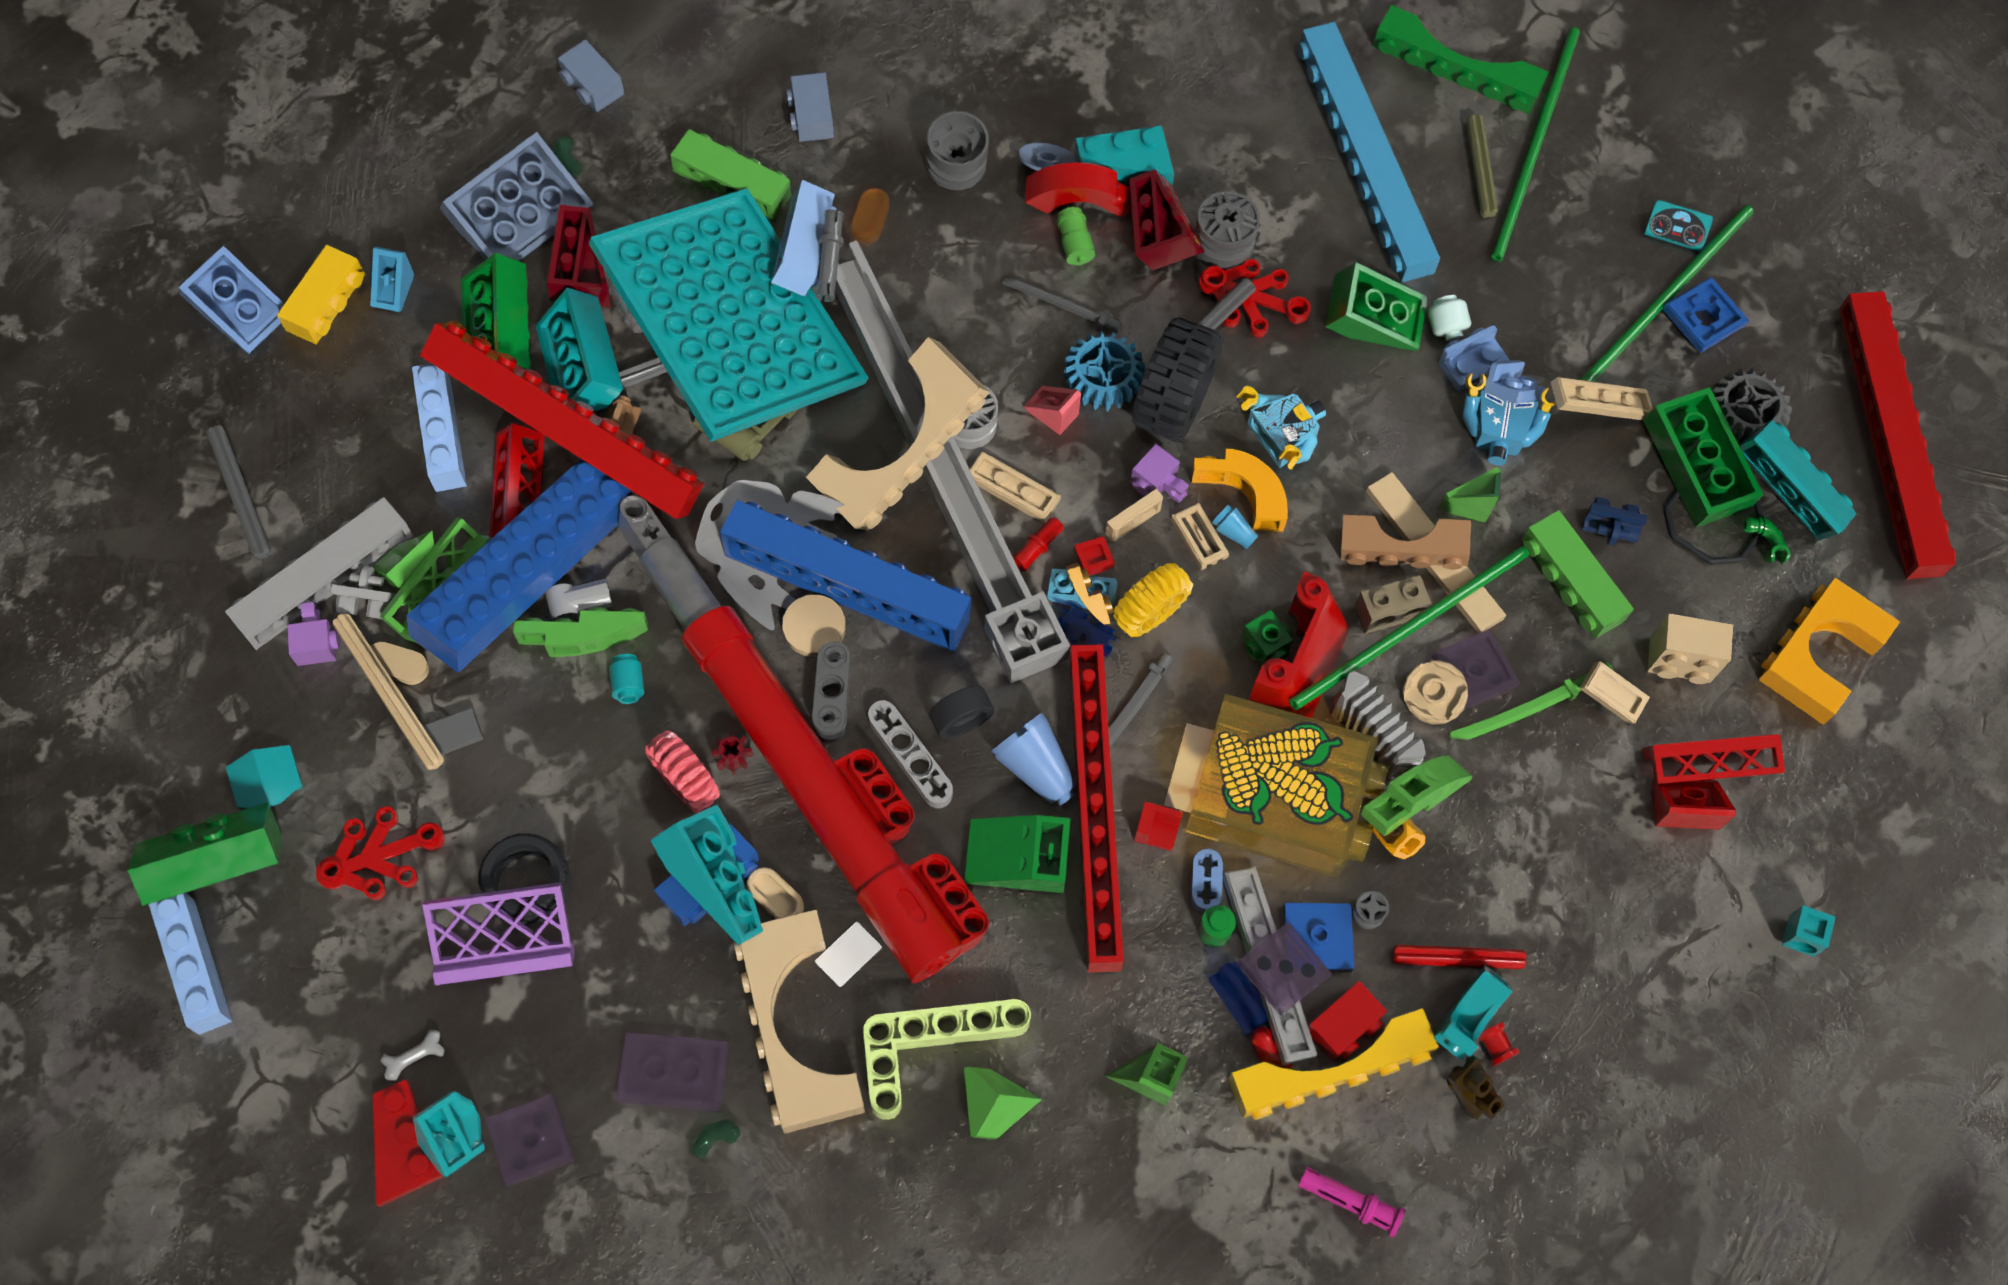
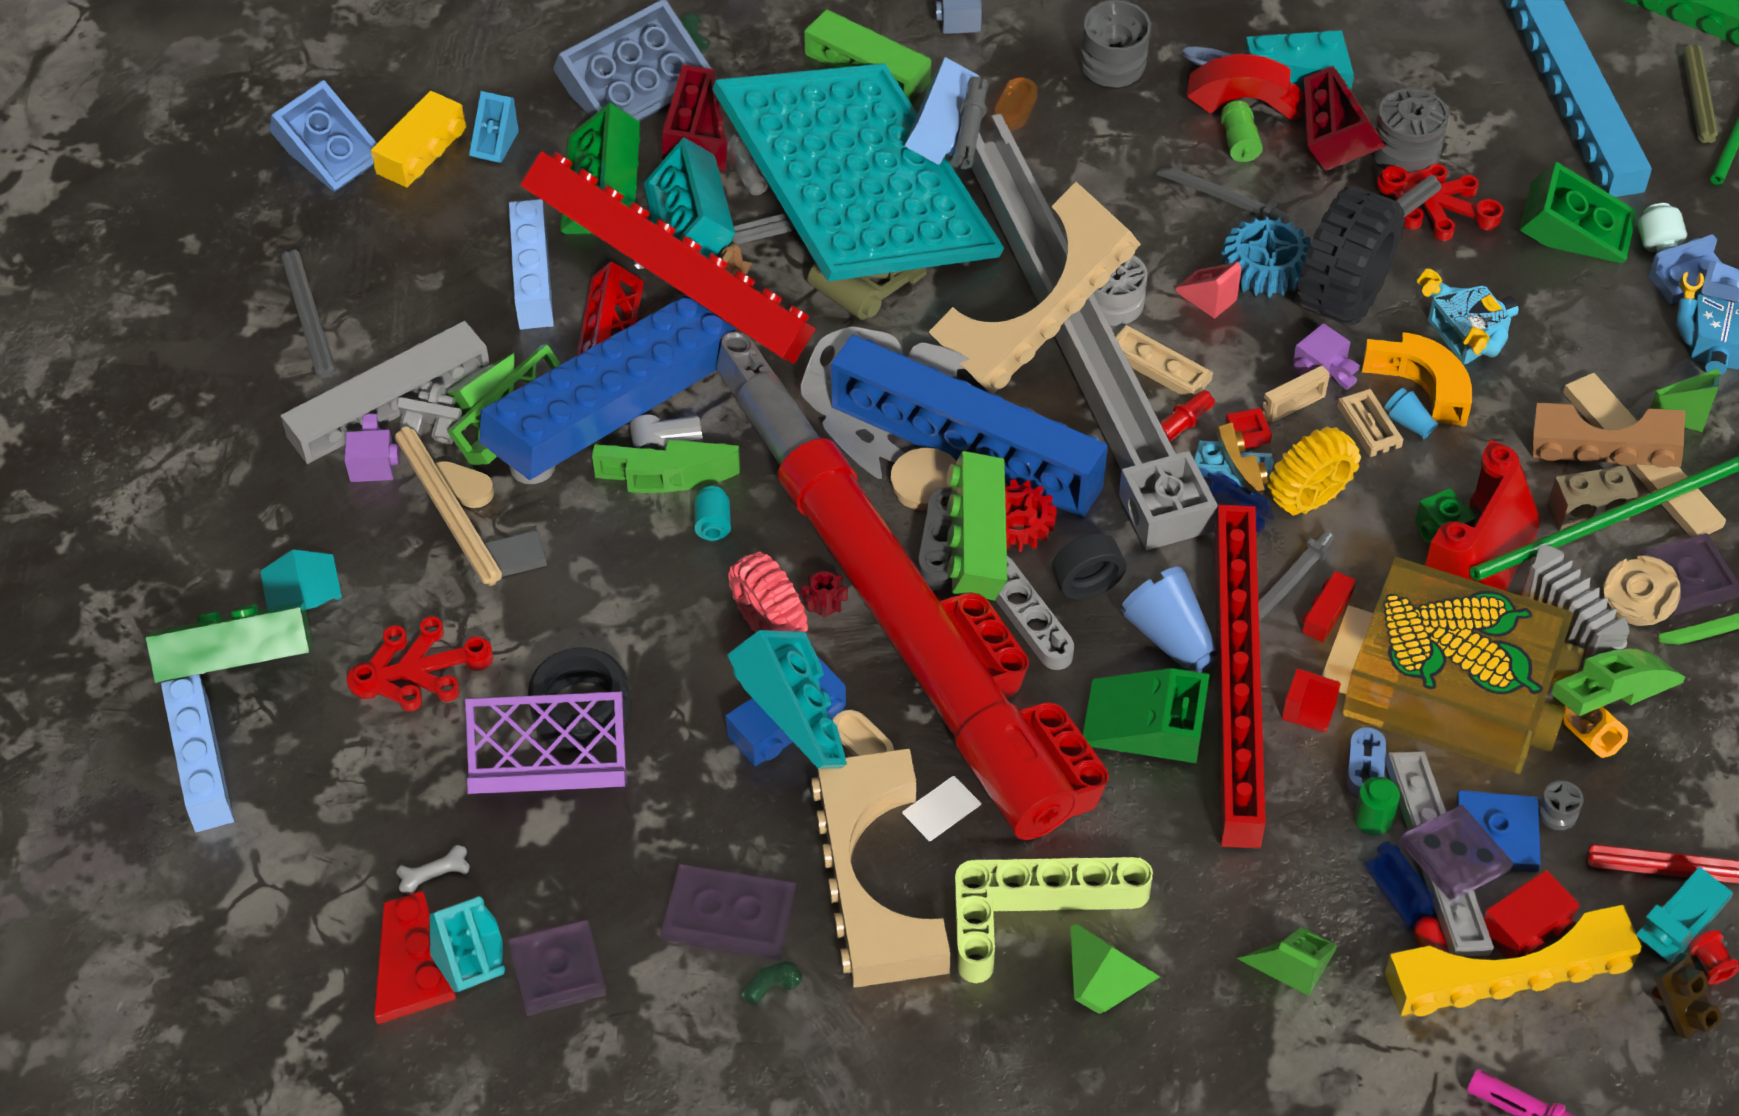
camera: 10 degrees right, 15 degrees down
none -> bright green brick [947,451,1007,601]
none -> red gear [1005,479,1057,552]
none -> red piece [1301,571,1356,643]

